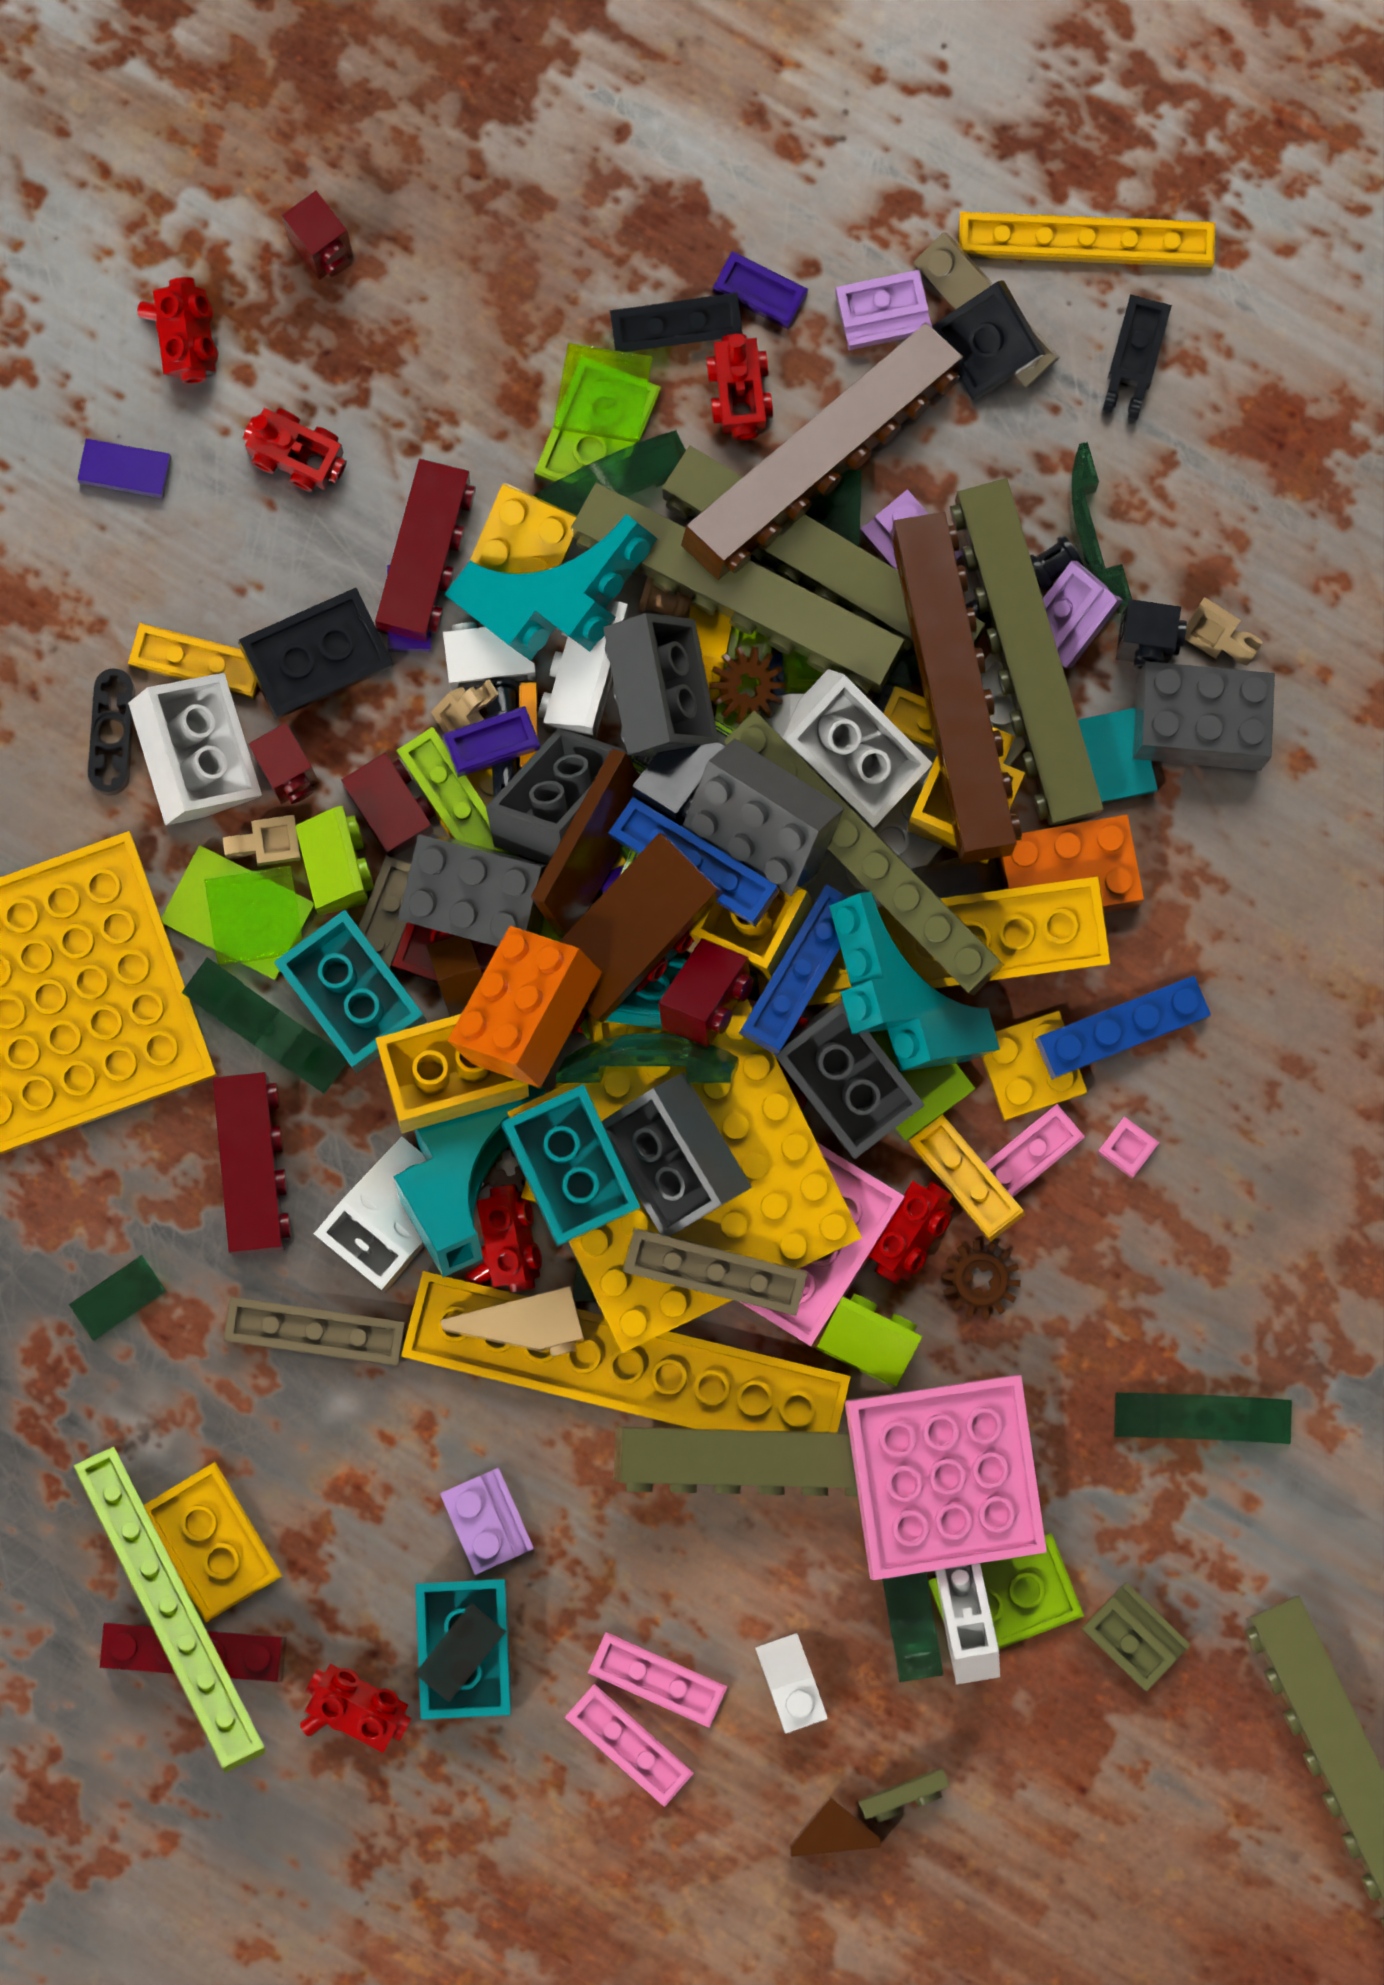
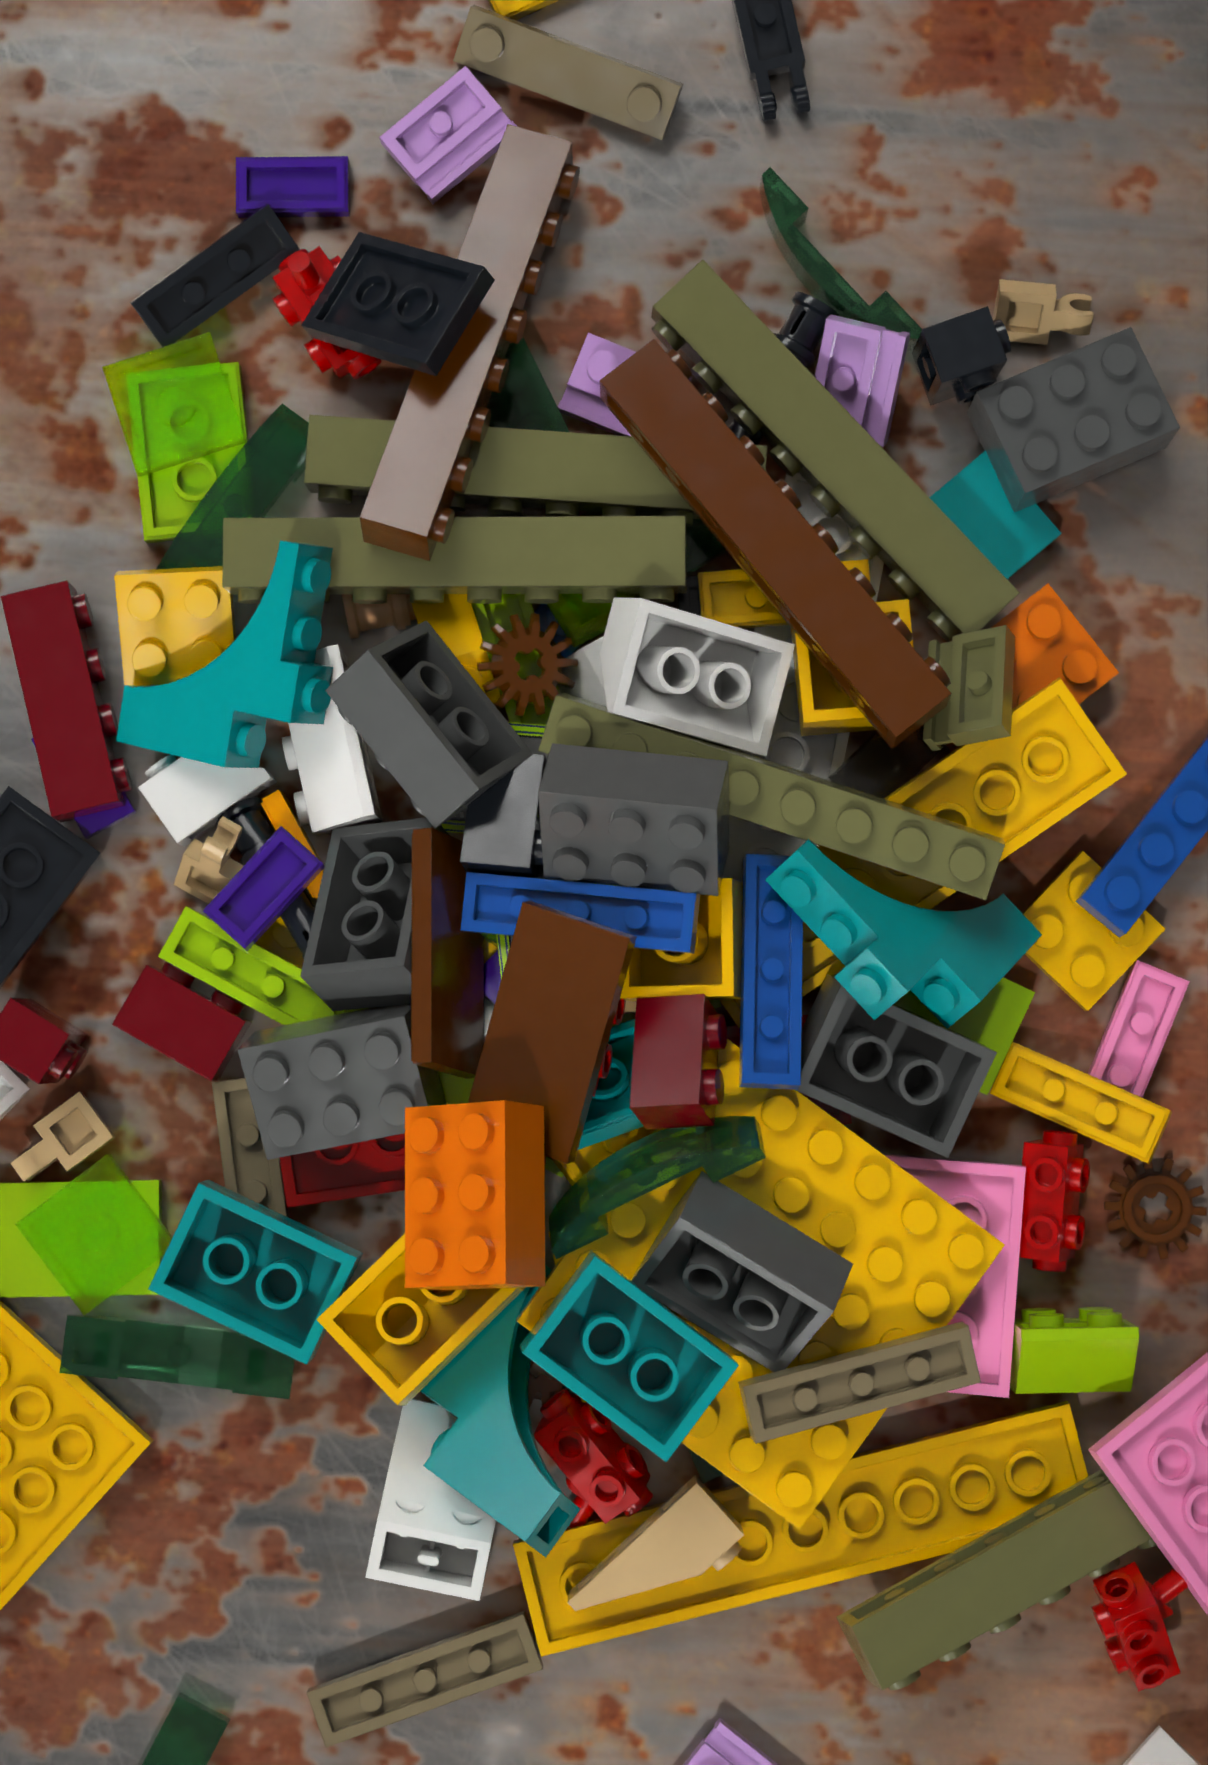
camera: 25 degrees left, 5 degrees up
dark red brick [213,1072,292,1256] -> none
lime slope [295,805,374,916] -> none
reddish brown slope [427,936,483,1017] -> none
black tile [932,280,1046,400] -> none
none -> black plate [301,232,495,376]
none -> olive plate [923,625,1015,751]
none -> red brick [1091,1562,1188,1692]

